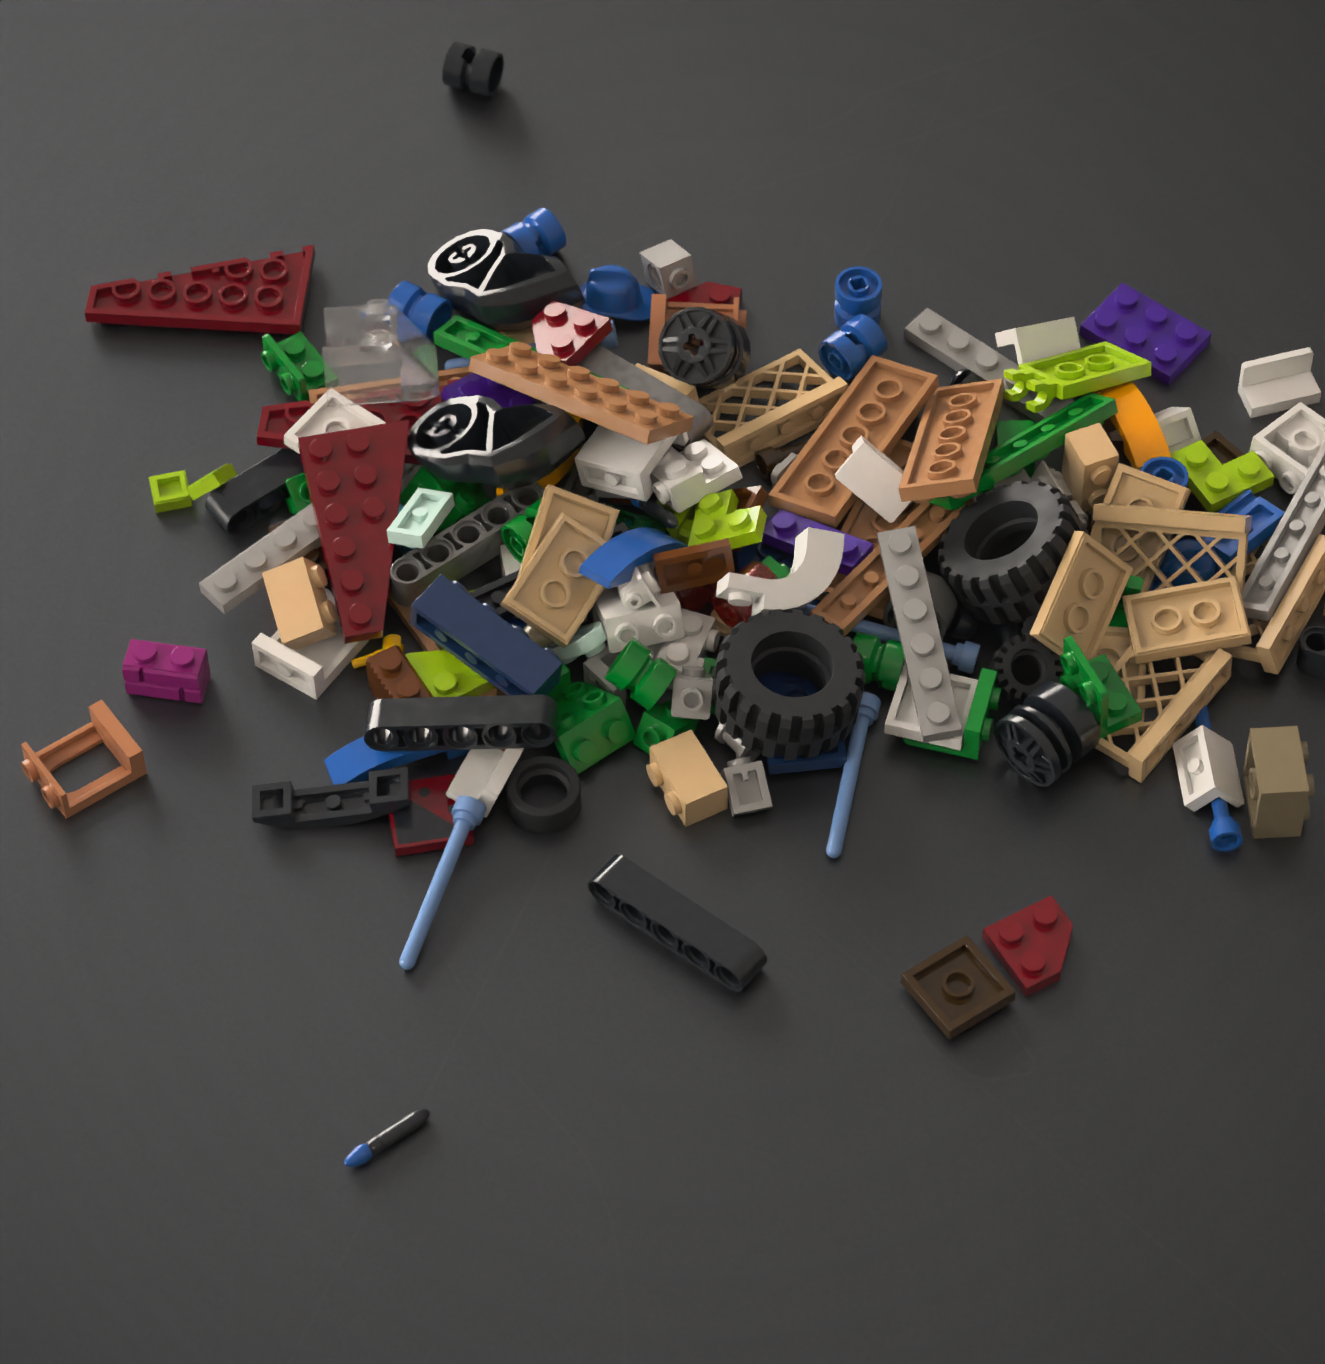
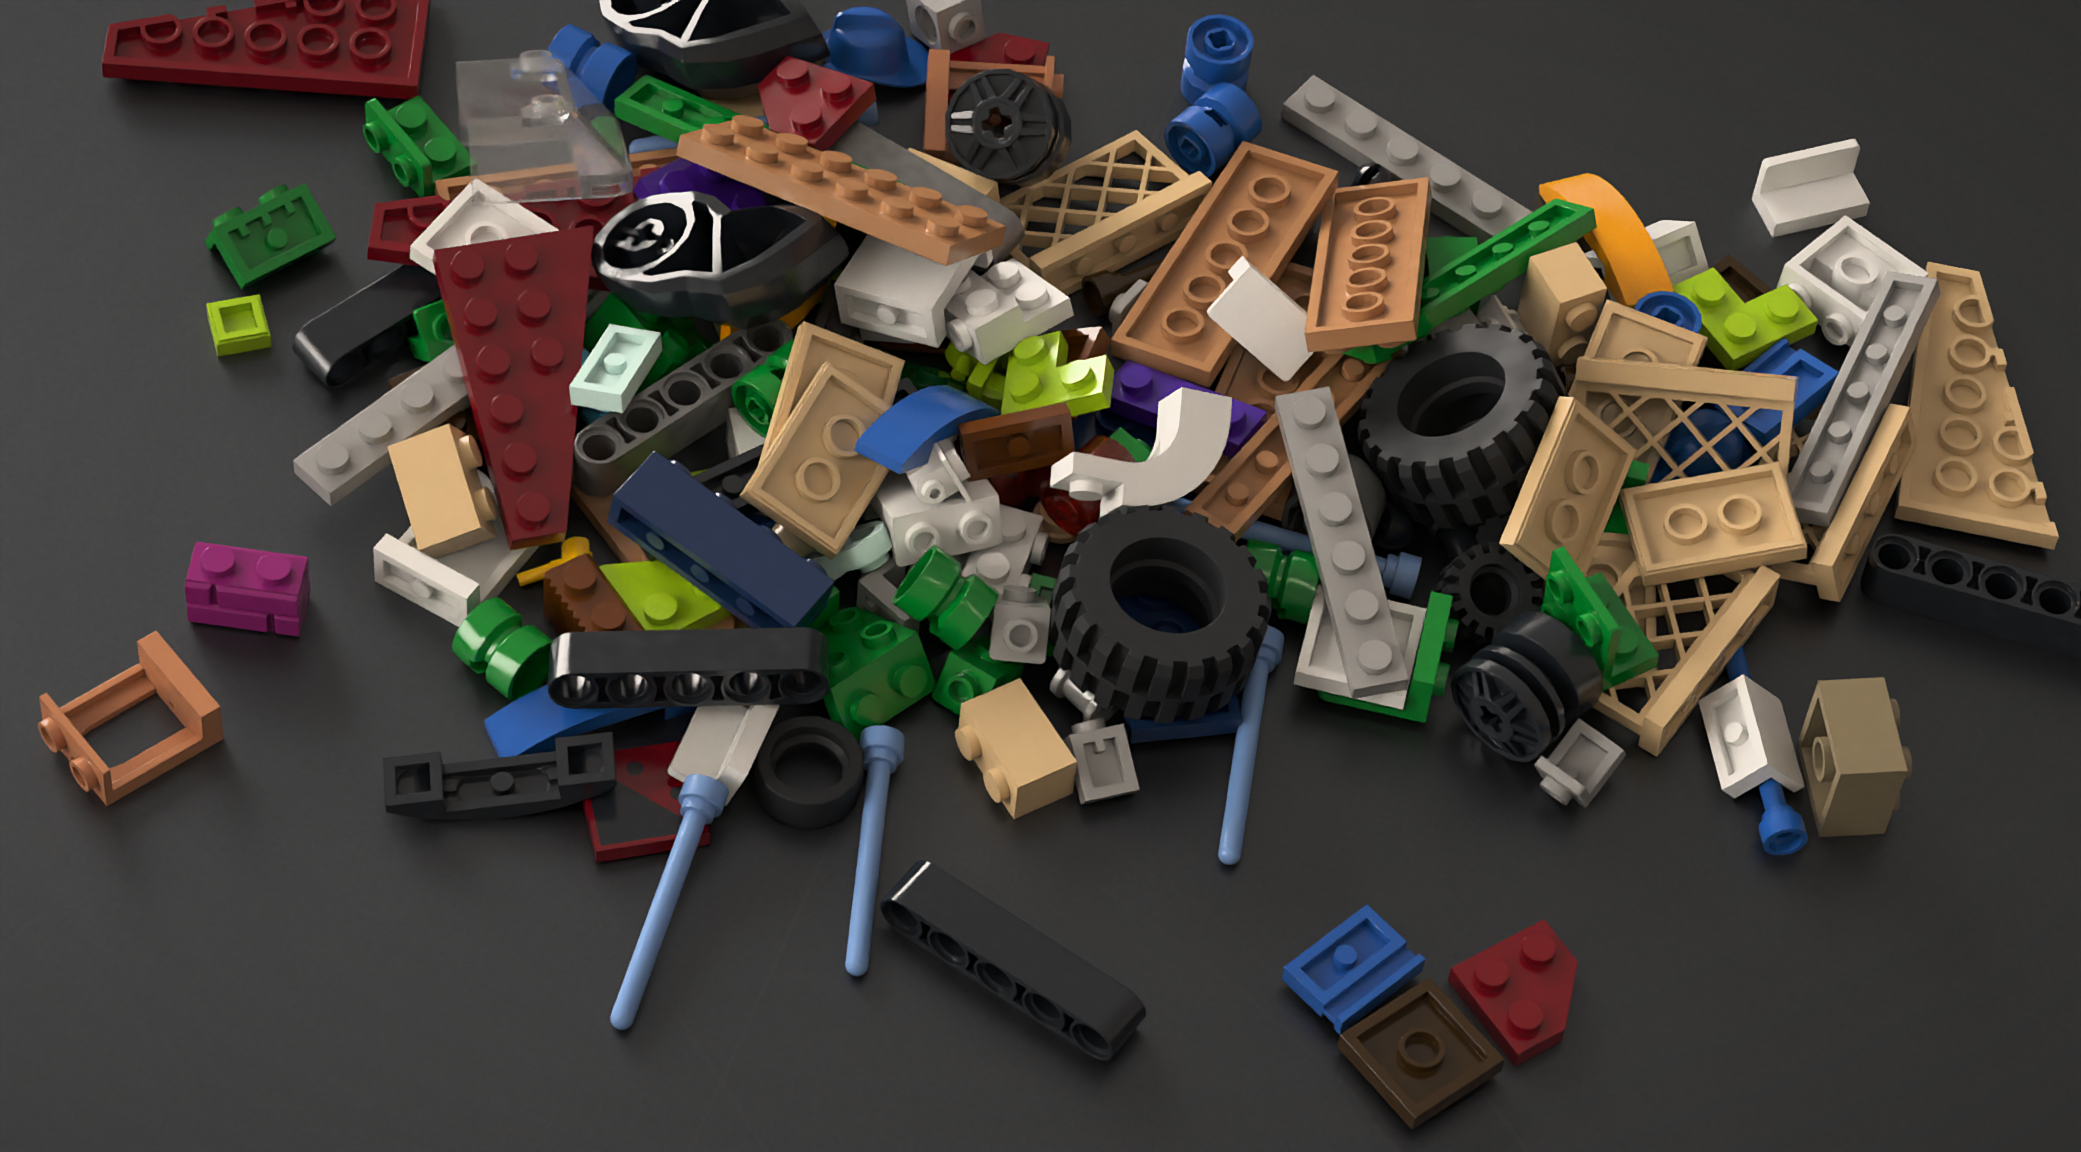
camera: 10 degrees left, 0 degrees up
lime tile [186,463,238,501] -> none
black piece [630,498,678,528] -> none
white panel [995,317,1081,365] -> none
lime tile [1004,341,1151,413] -> none
dark purple plate [1079,283,1212,386] -> none
none -> green bracket [204,183,337,290]
none -> green wheel [452,597,552,702]
none -> medium blue piece [845,725,905,976]
none -> blue plate [1281,904,1425,1035]
none -> light grey bracket [1534,718,1626,808]

